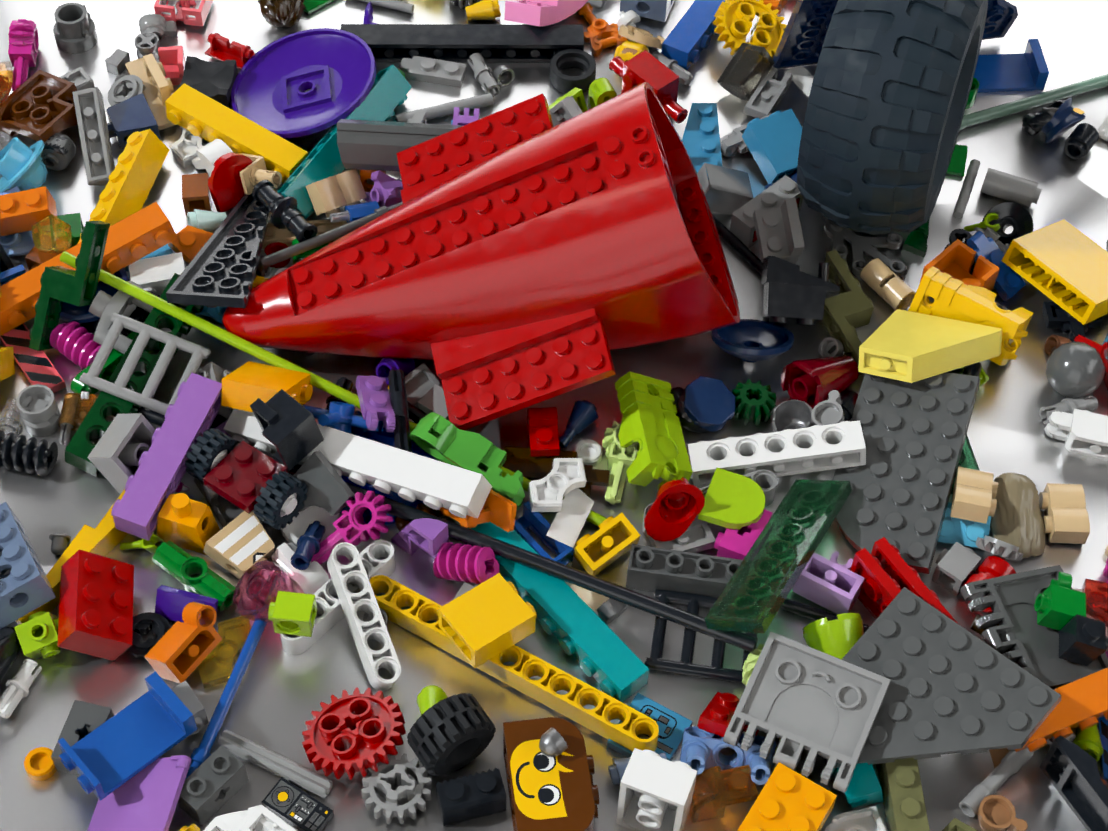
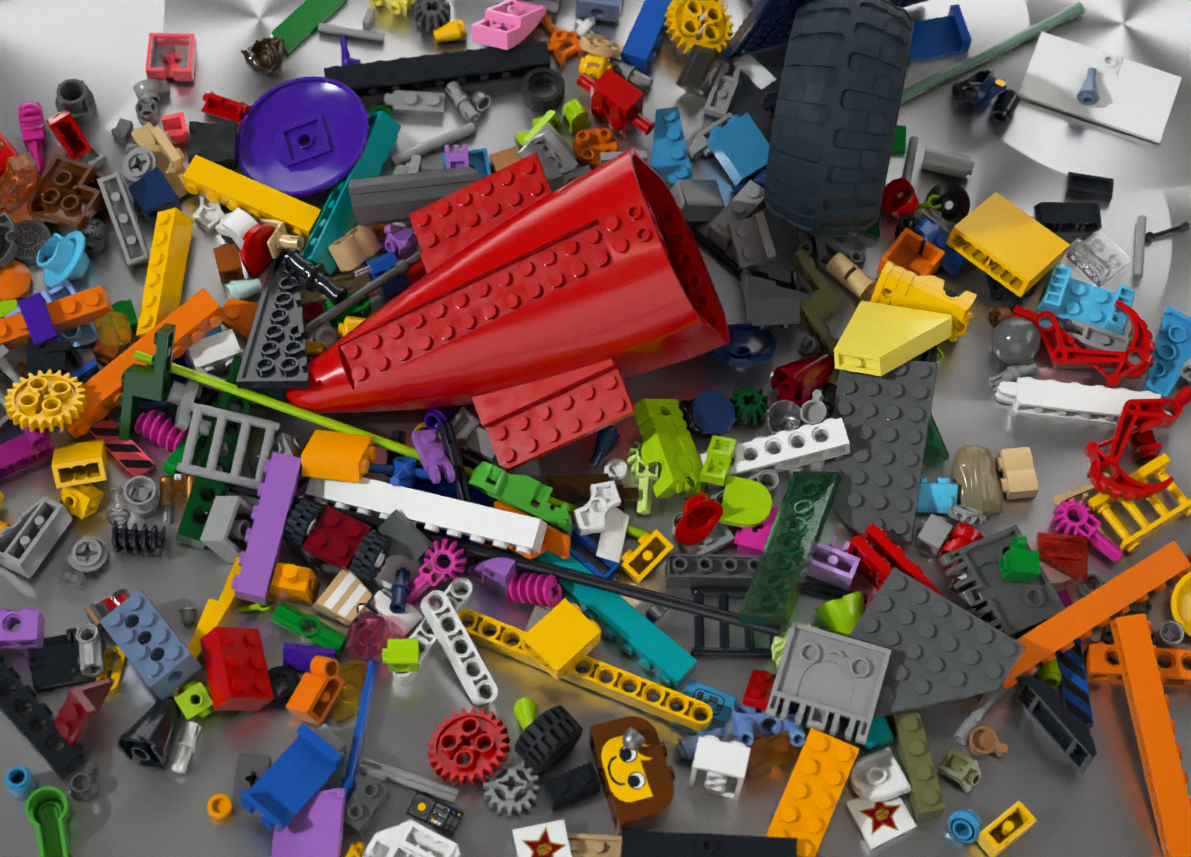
camera: 10 degrees left, 10 degrees up
black plate [250,389,324,471] -> none
red brick [527,407,560,457] -> none
tan brick [950,467,998,524] -> none
black brick [1059,614,1108,666] -> none
none -> red torso [46,109,92,160]
none -> lime slope [700,435,737,486]
none -> red piece [881,178,919,220]

